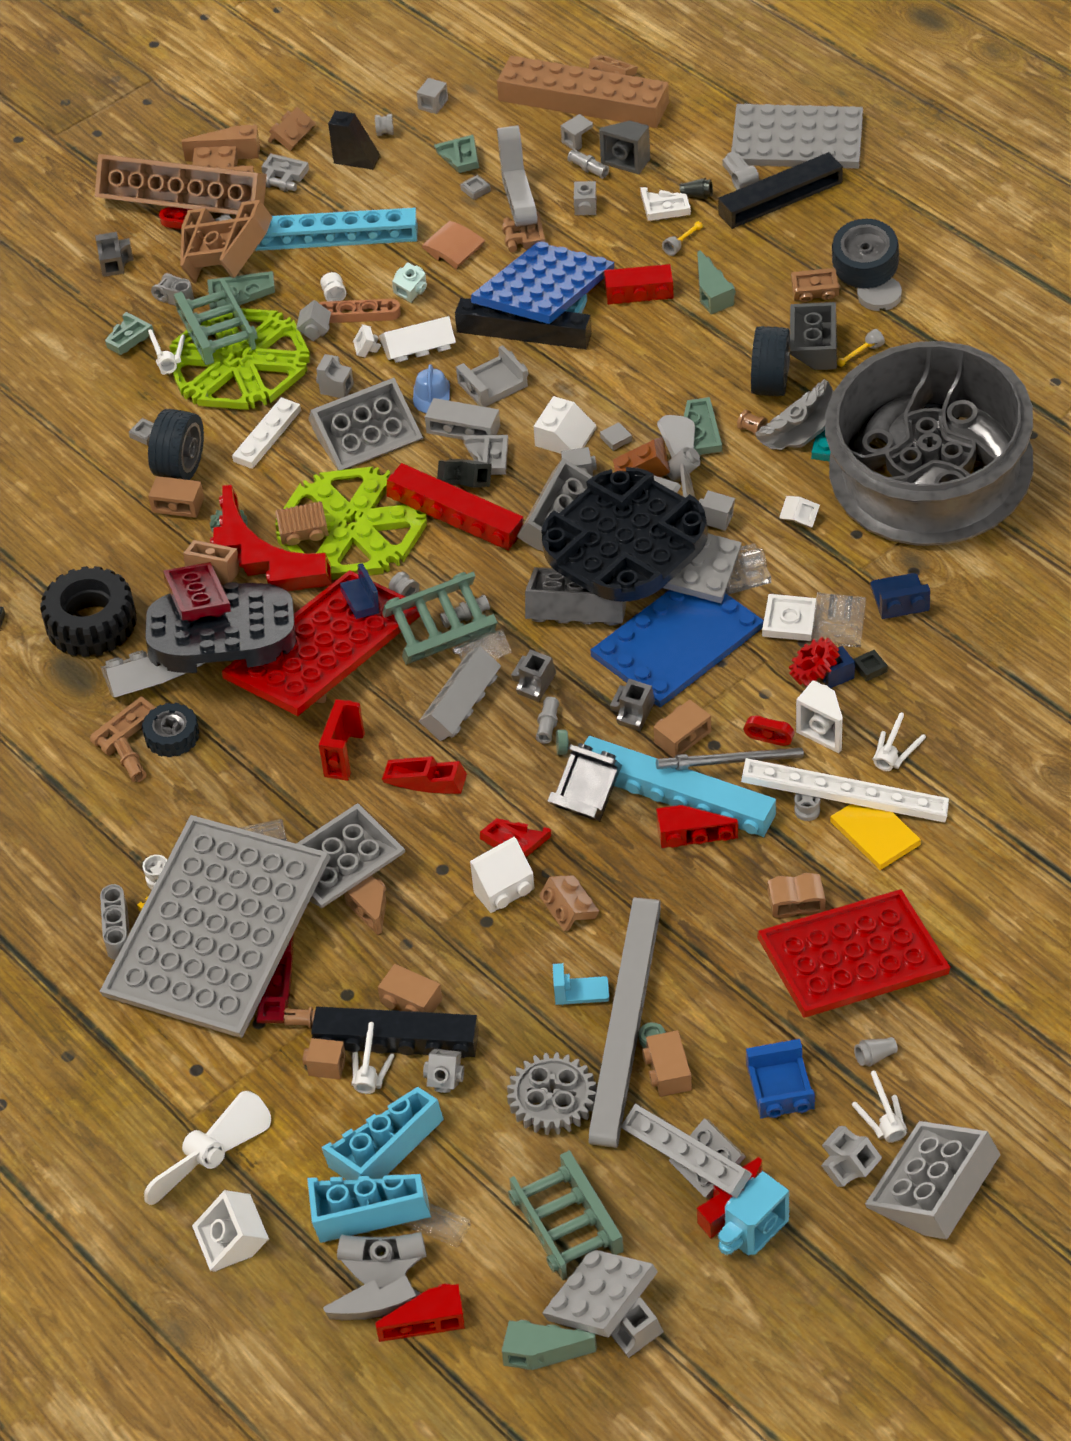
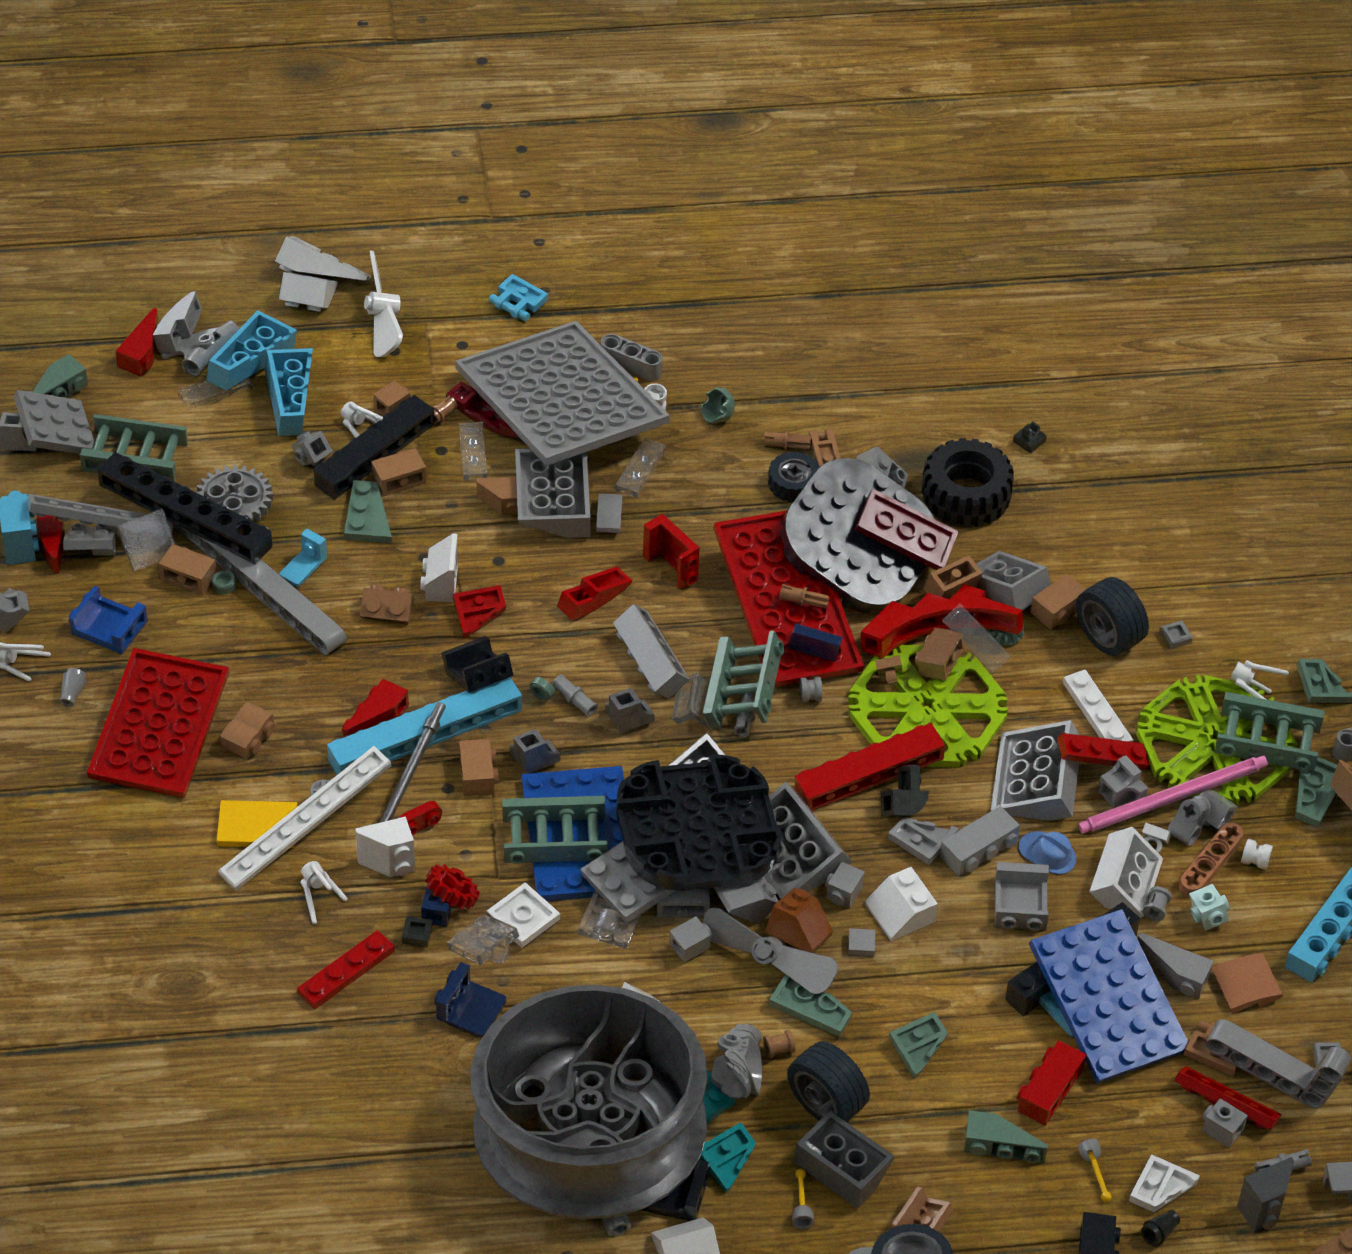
camera: 120 degrees right, 0 degrees up
none -> black brick [97,452,273,565]
none -> clear plate [116,508,176,571]
none -> white wedge [275,236,371,280]
none -> red plate [297,930,395,1010]
none -> sand green wing [344,480,392,543]
none -> clear tile [459,422,487,480]
none -> medium azure plate [489,274,548,322]
none -> sand green fence [502,796,607,864]
none -> light grey slope [596,494,622,533]
none -> sand green hair [701,387,735,424]
none -> medium nougat axle [779,584,829,608]
none -> medium nougat tile [875,655,903,685]
none -> sand green wing [888,1012,948,1079]
none -> clear tile [942,603,1011,673]
none -> light grey slope [976,551,1051,611]
none -> red plate [1057,733,1150,770]
none -> bright pink piece [1078,755,1268,834]
none -> light grey slope [1137,932,1213,999]
none -> light grey bush [1143,886,1172,921]
none -> light grey piece [1168,795,1211,846]
none -> red plate [1175,1066,1282,1130]

